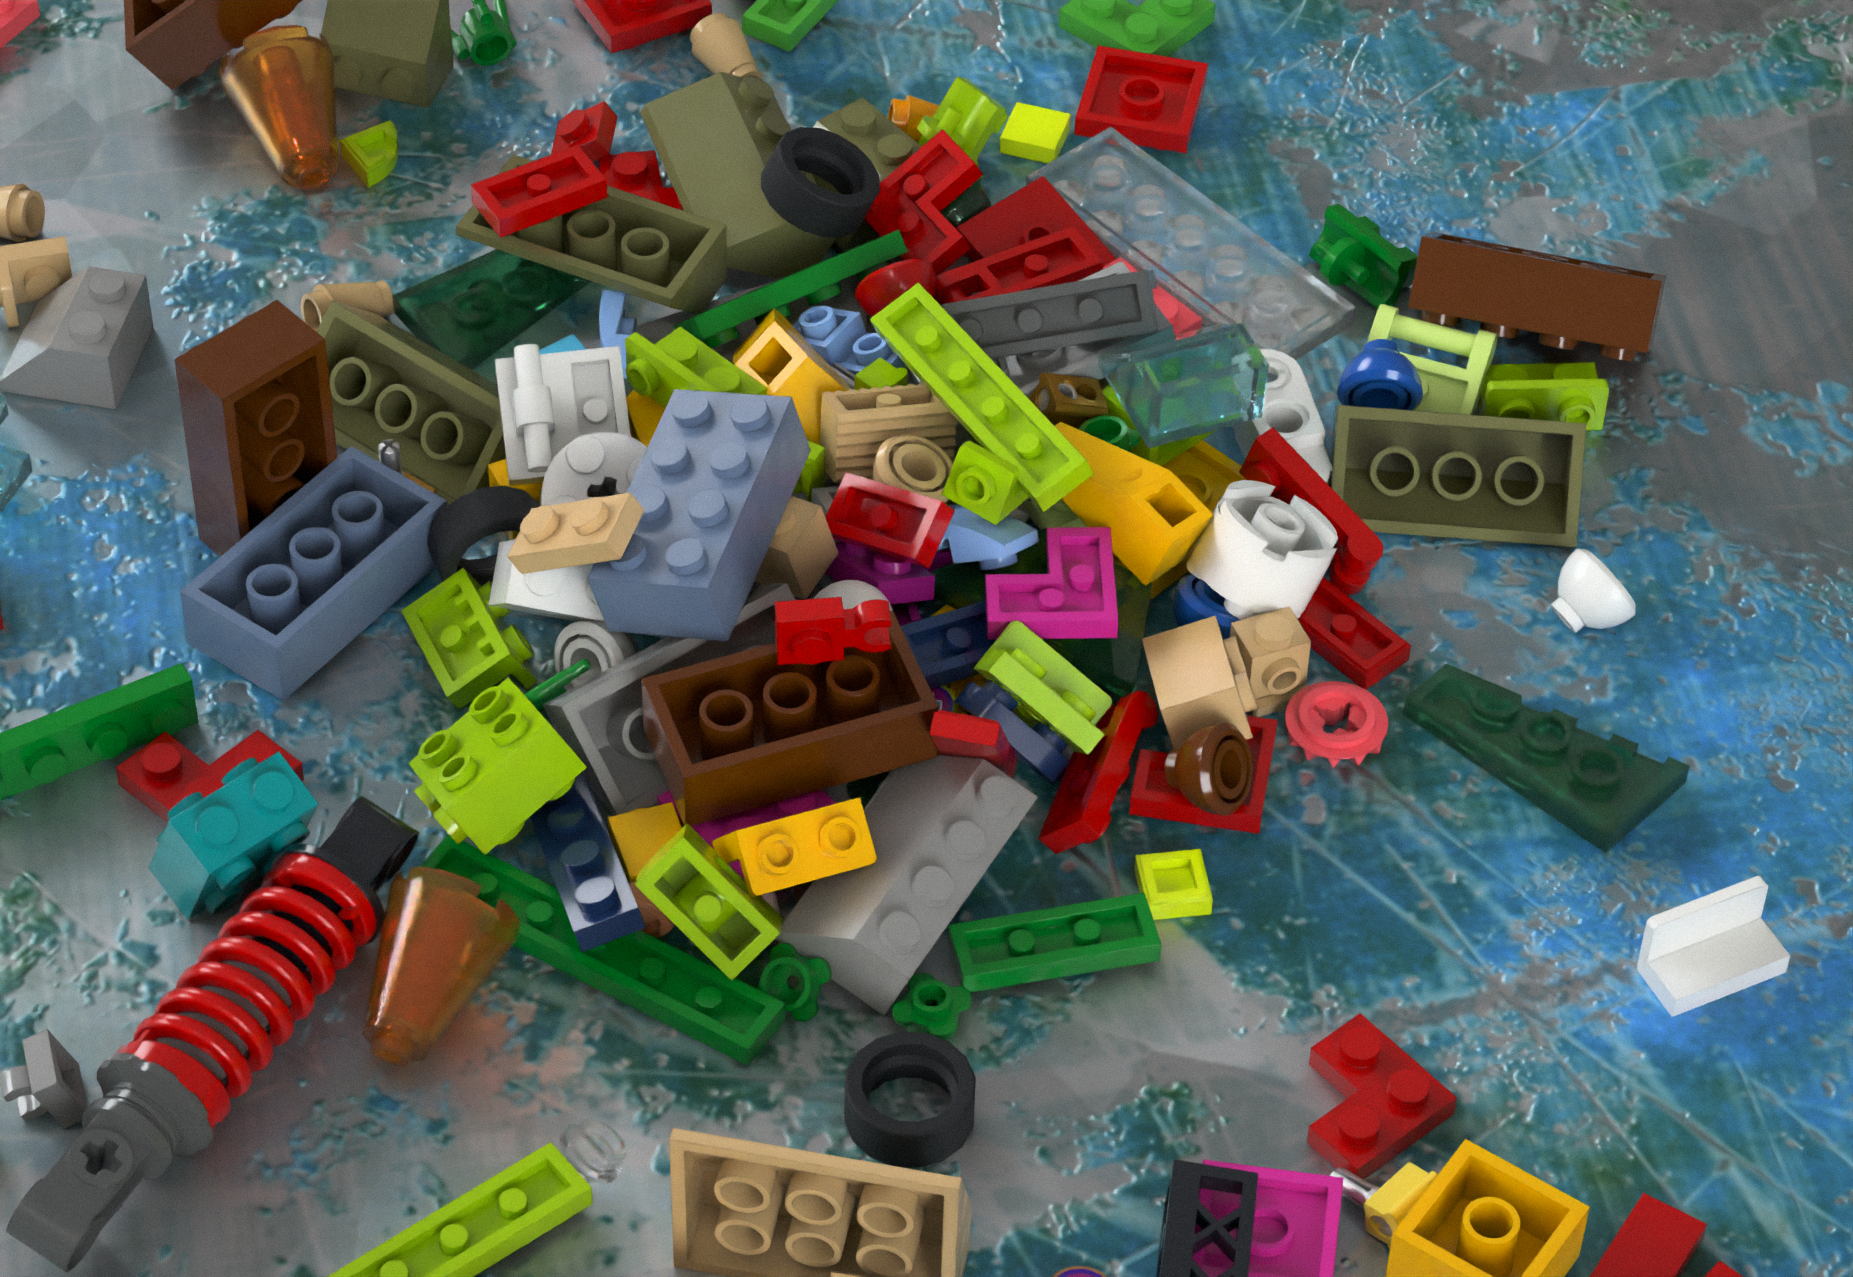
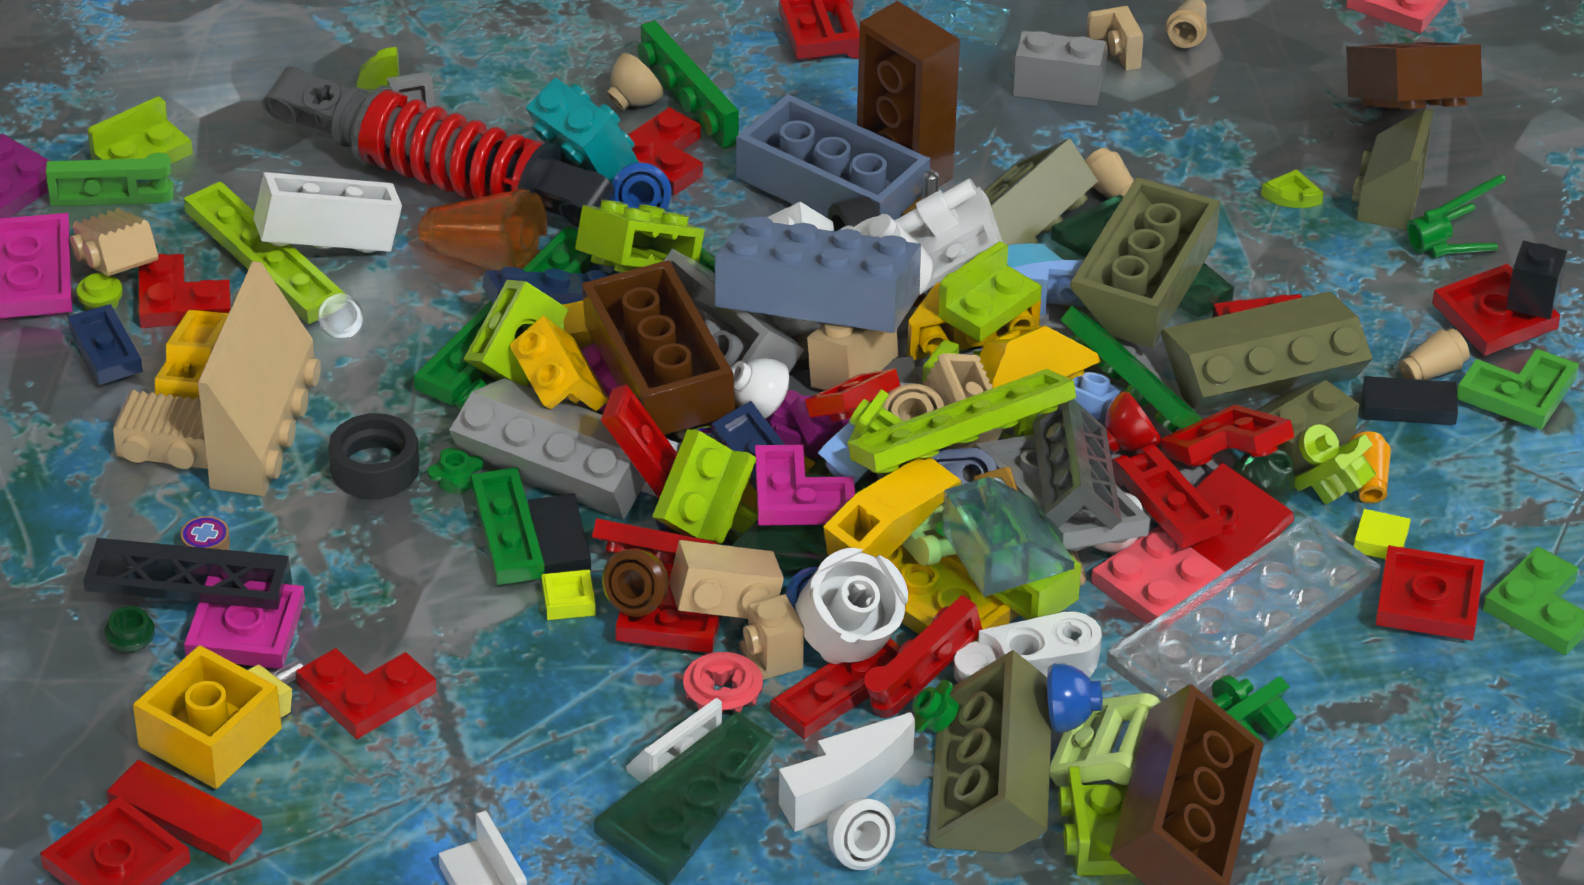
camera: 90 degrees right, 5 degrees down
clear orange cone [219,25,339,190] -> none
red plate [471,145,607,238] -> none
tan plate [507,493,644,574] -> none
red plate [551,101,618,162] -> none
black tyre [761,127,880,238] -> none
red plate [775,597,891,665] -> none
none -> white brick [253,172,402,253]
none -> black tile [528,493,591,574]
none -> tan brick [606,53,663,111]
none -> blue brick [611,162,671,211]
none -> white slope [626,698,722,789]
none -> white slope [779,712,915,832]
none -> green plate [913,680,959,733]
none -> black tile [1362,376,1458,425]

